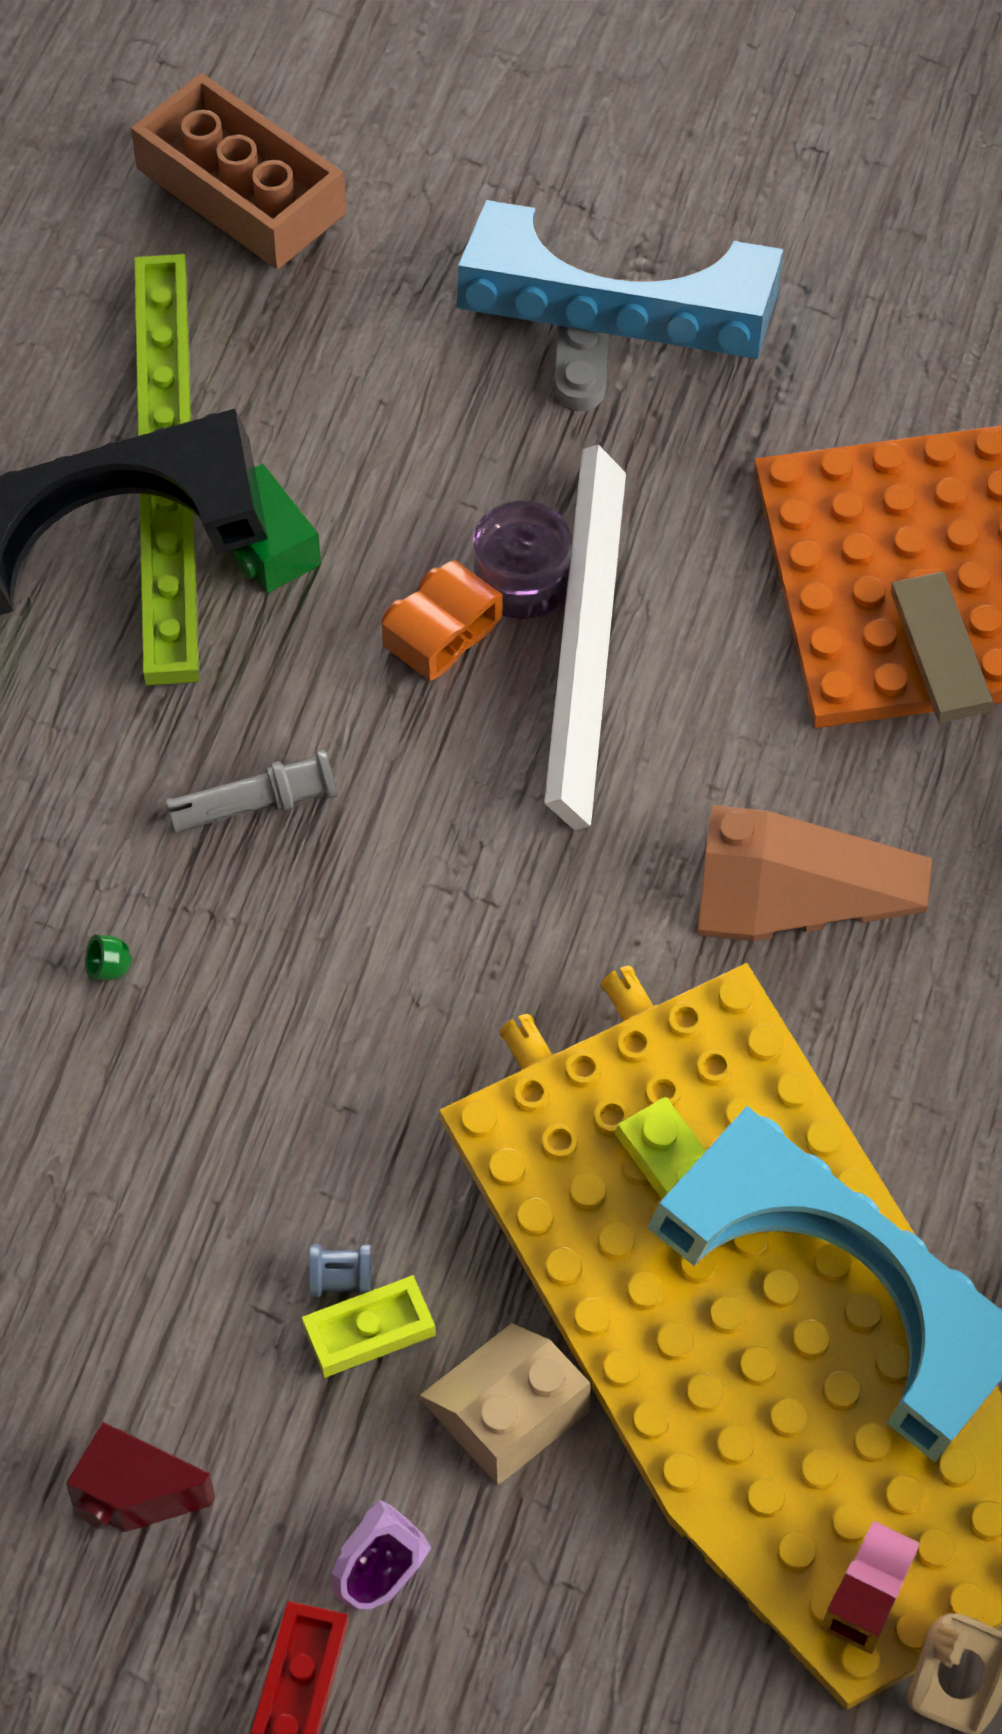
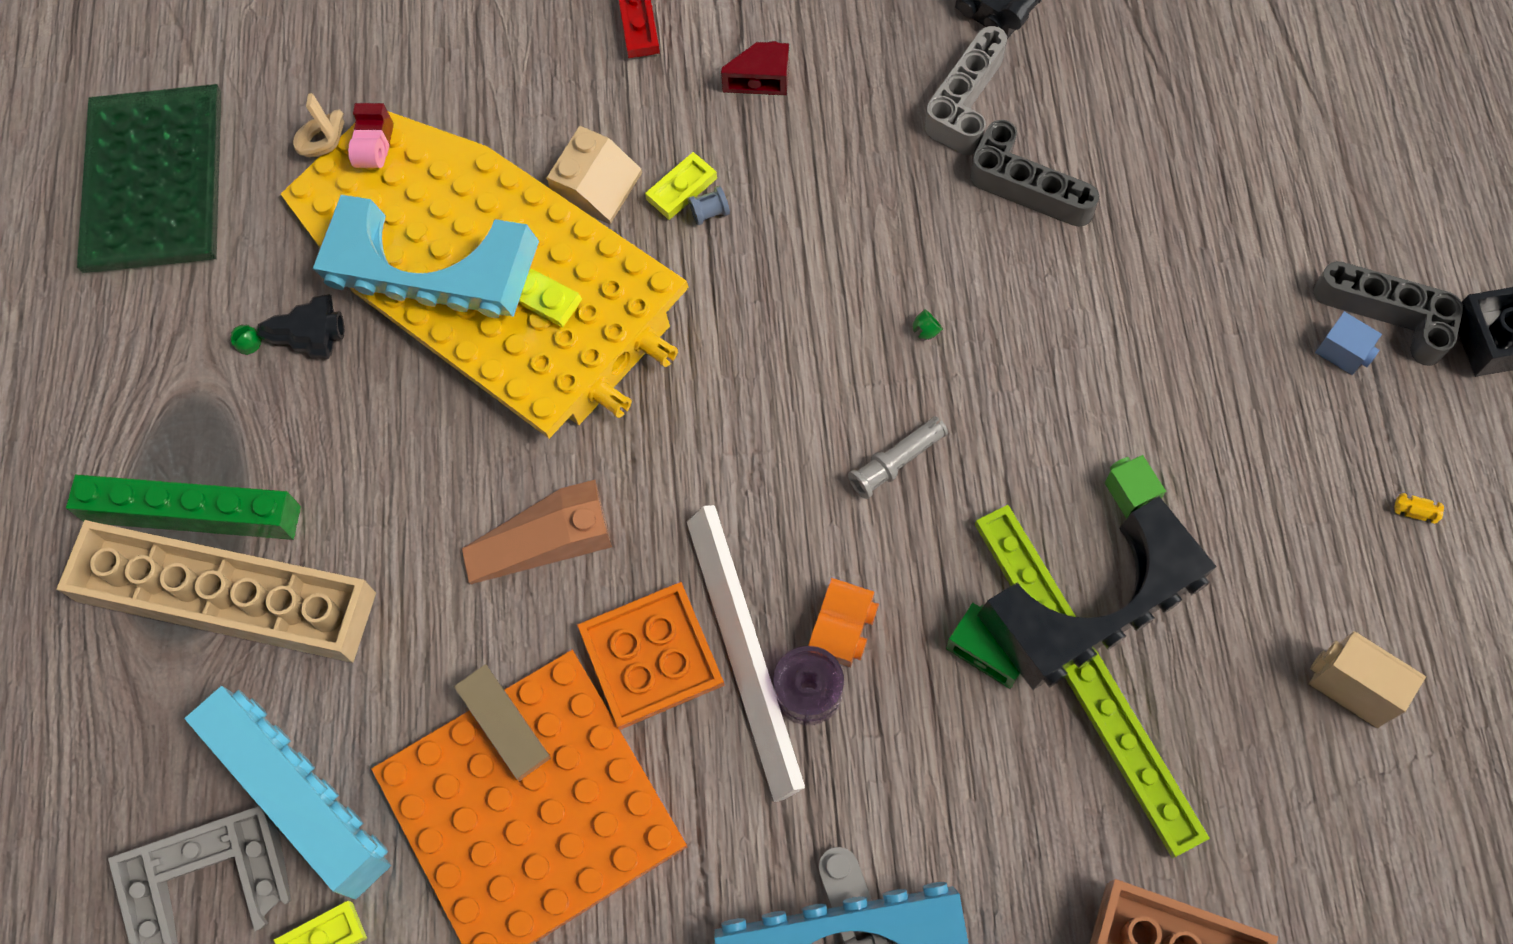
camera: 160 degrees right, 10 degrees up
rock [331,1500,431,1609] -> none
none -> orange plate [577,582,725,730]

